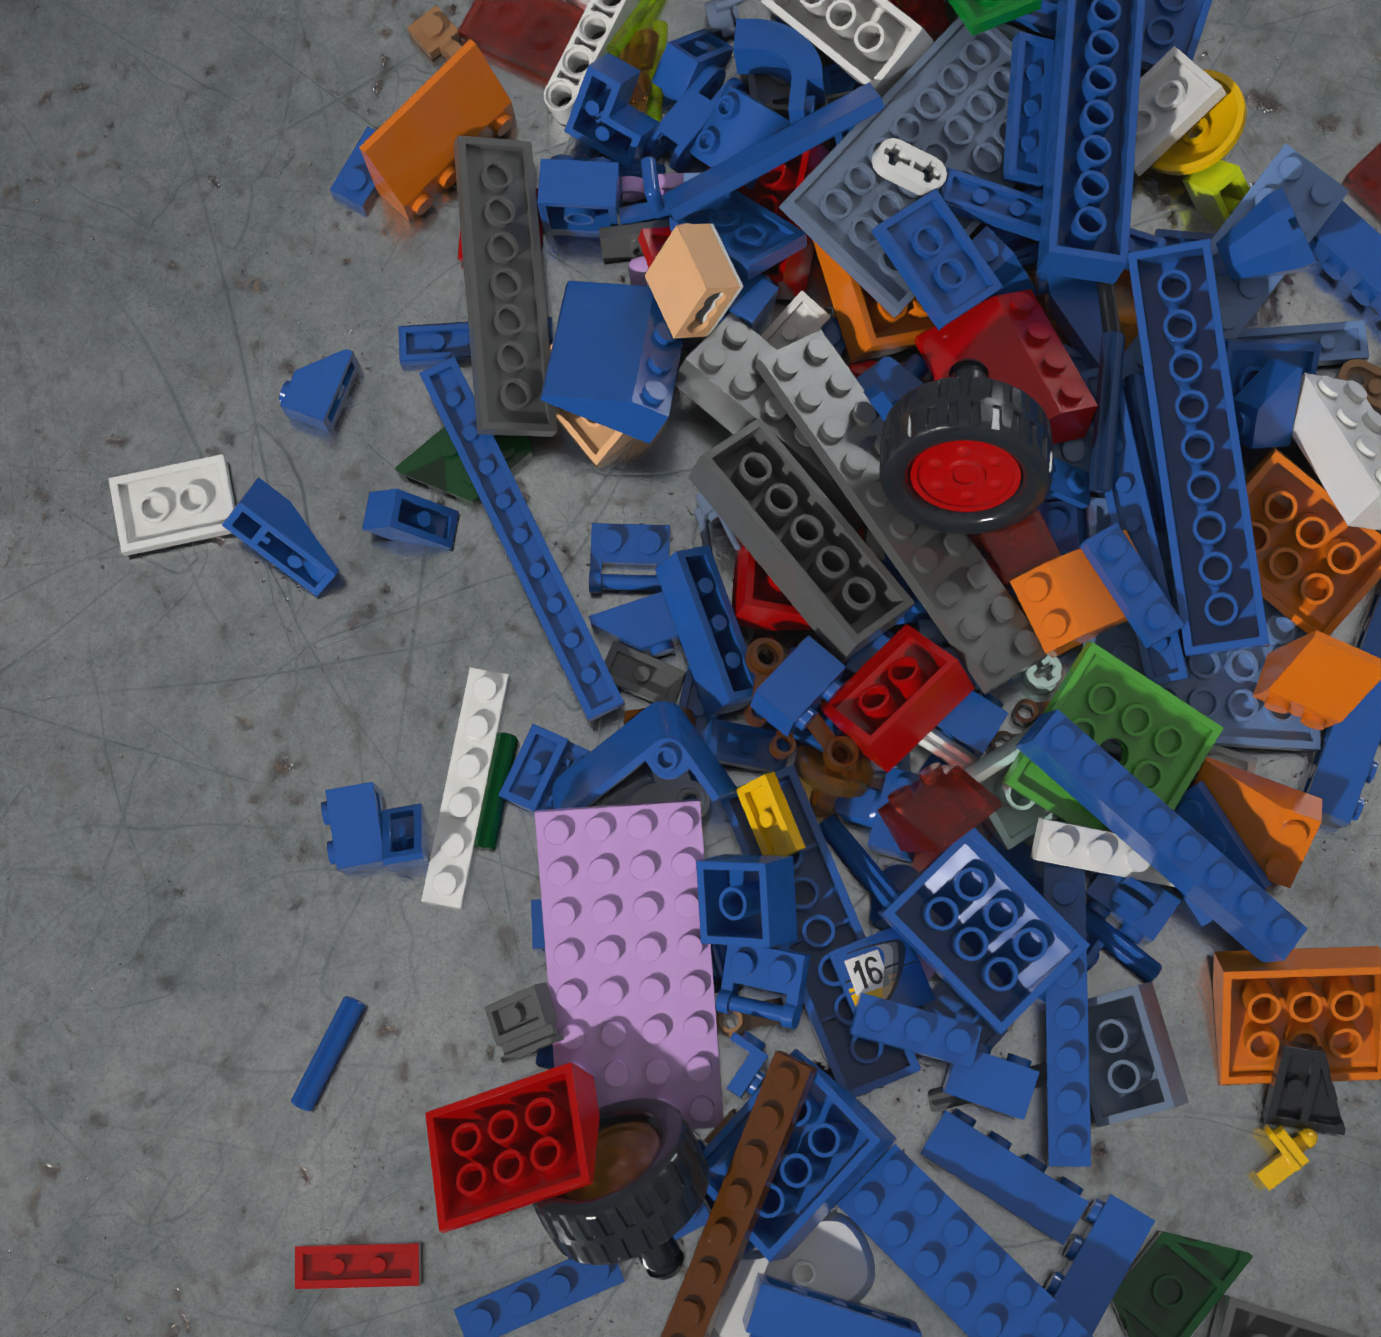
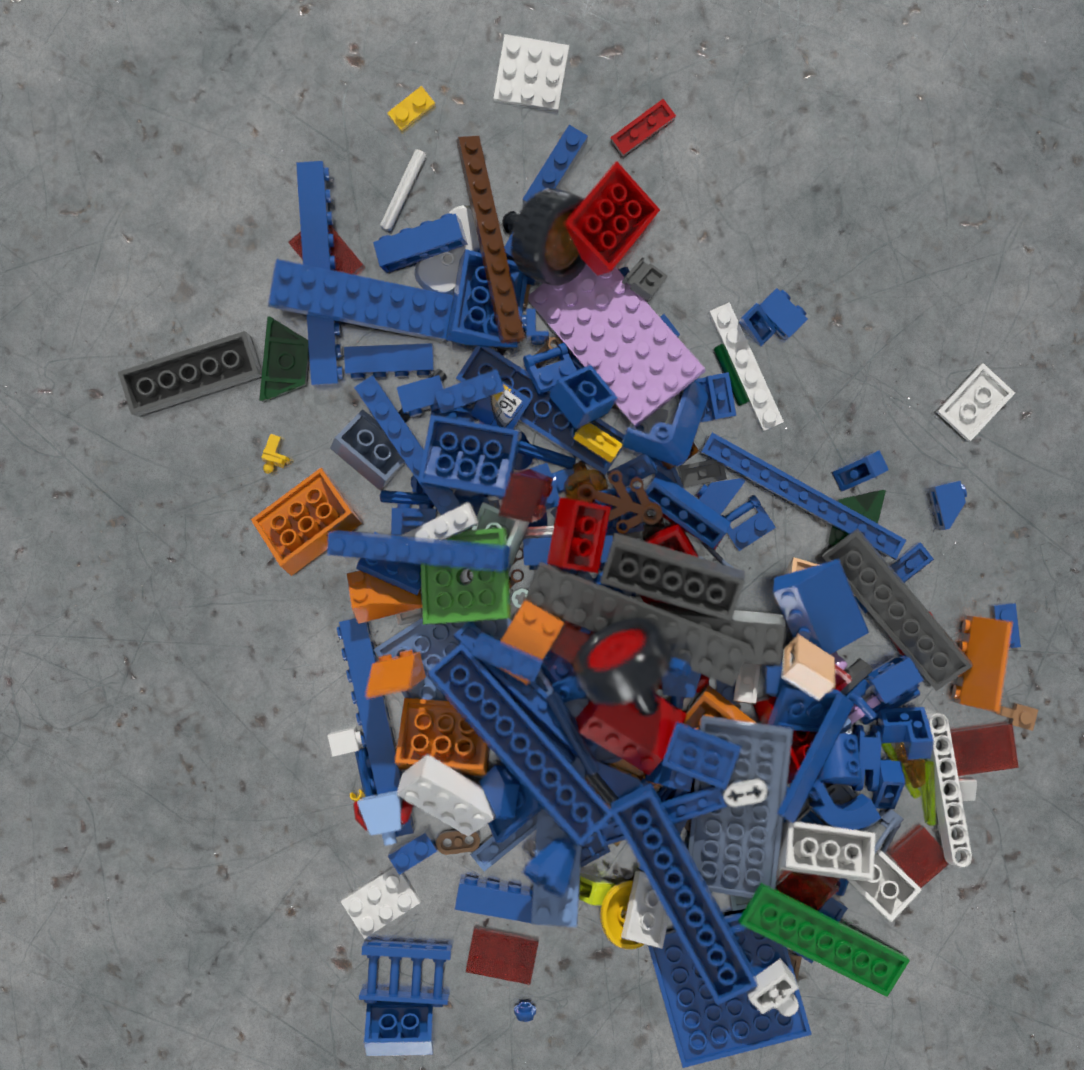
camera: 135 degrees right, 10 degrees up
blue slope [222,477,339,597] -> none
blue axle [291,996,364,1111] -> none
blue brick [750,635,846,738] -> none
blue plate [1002,31,1055,188] -> none
black wing [1263,1040,1346,1135] -> none

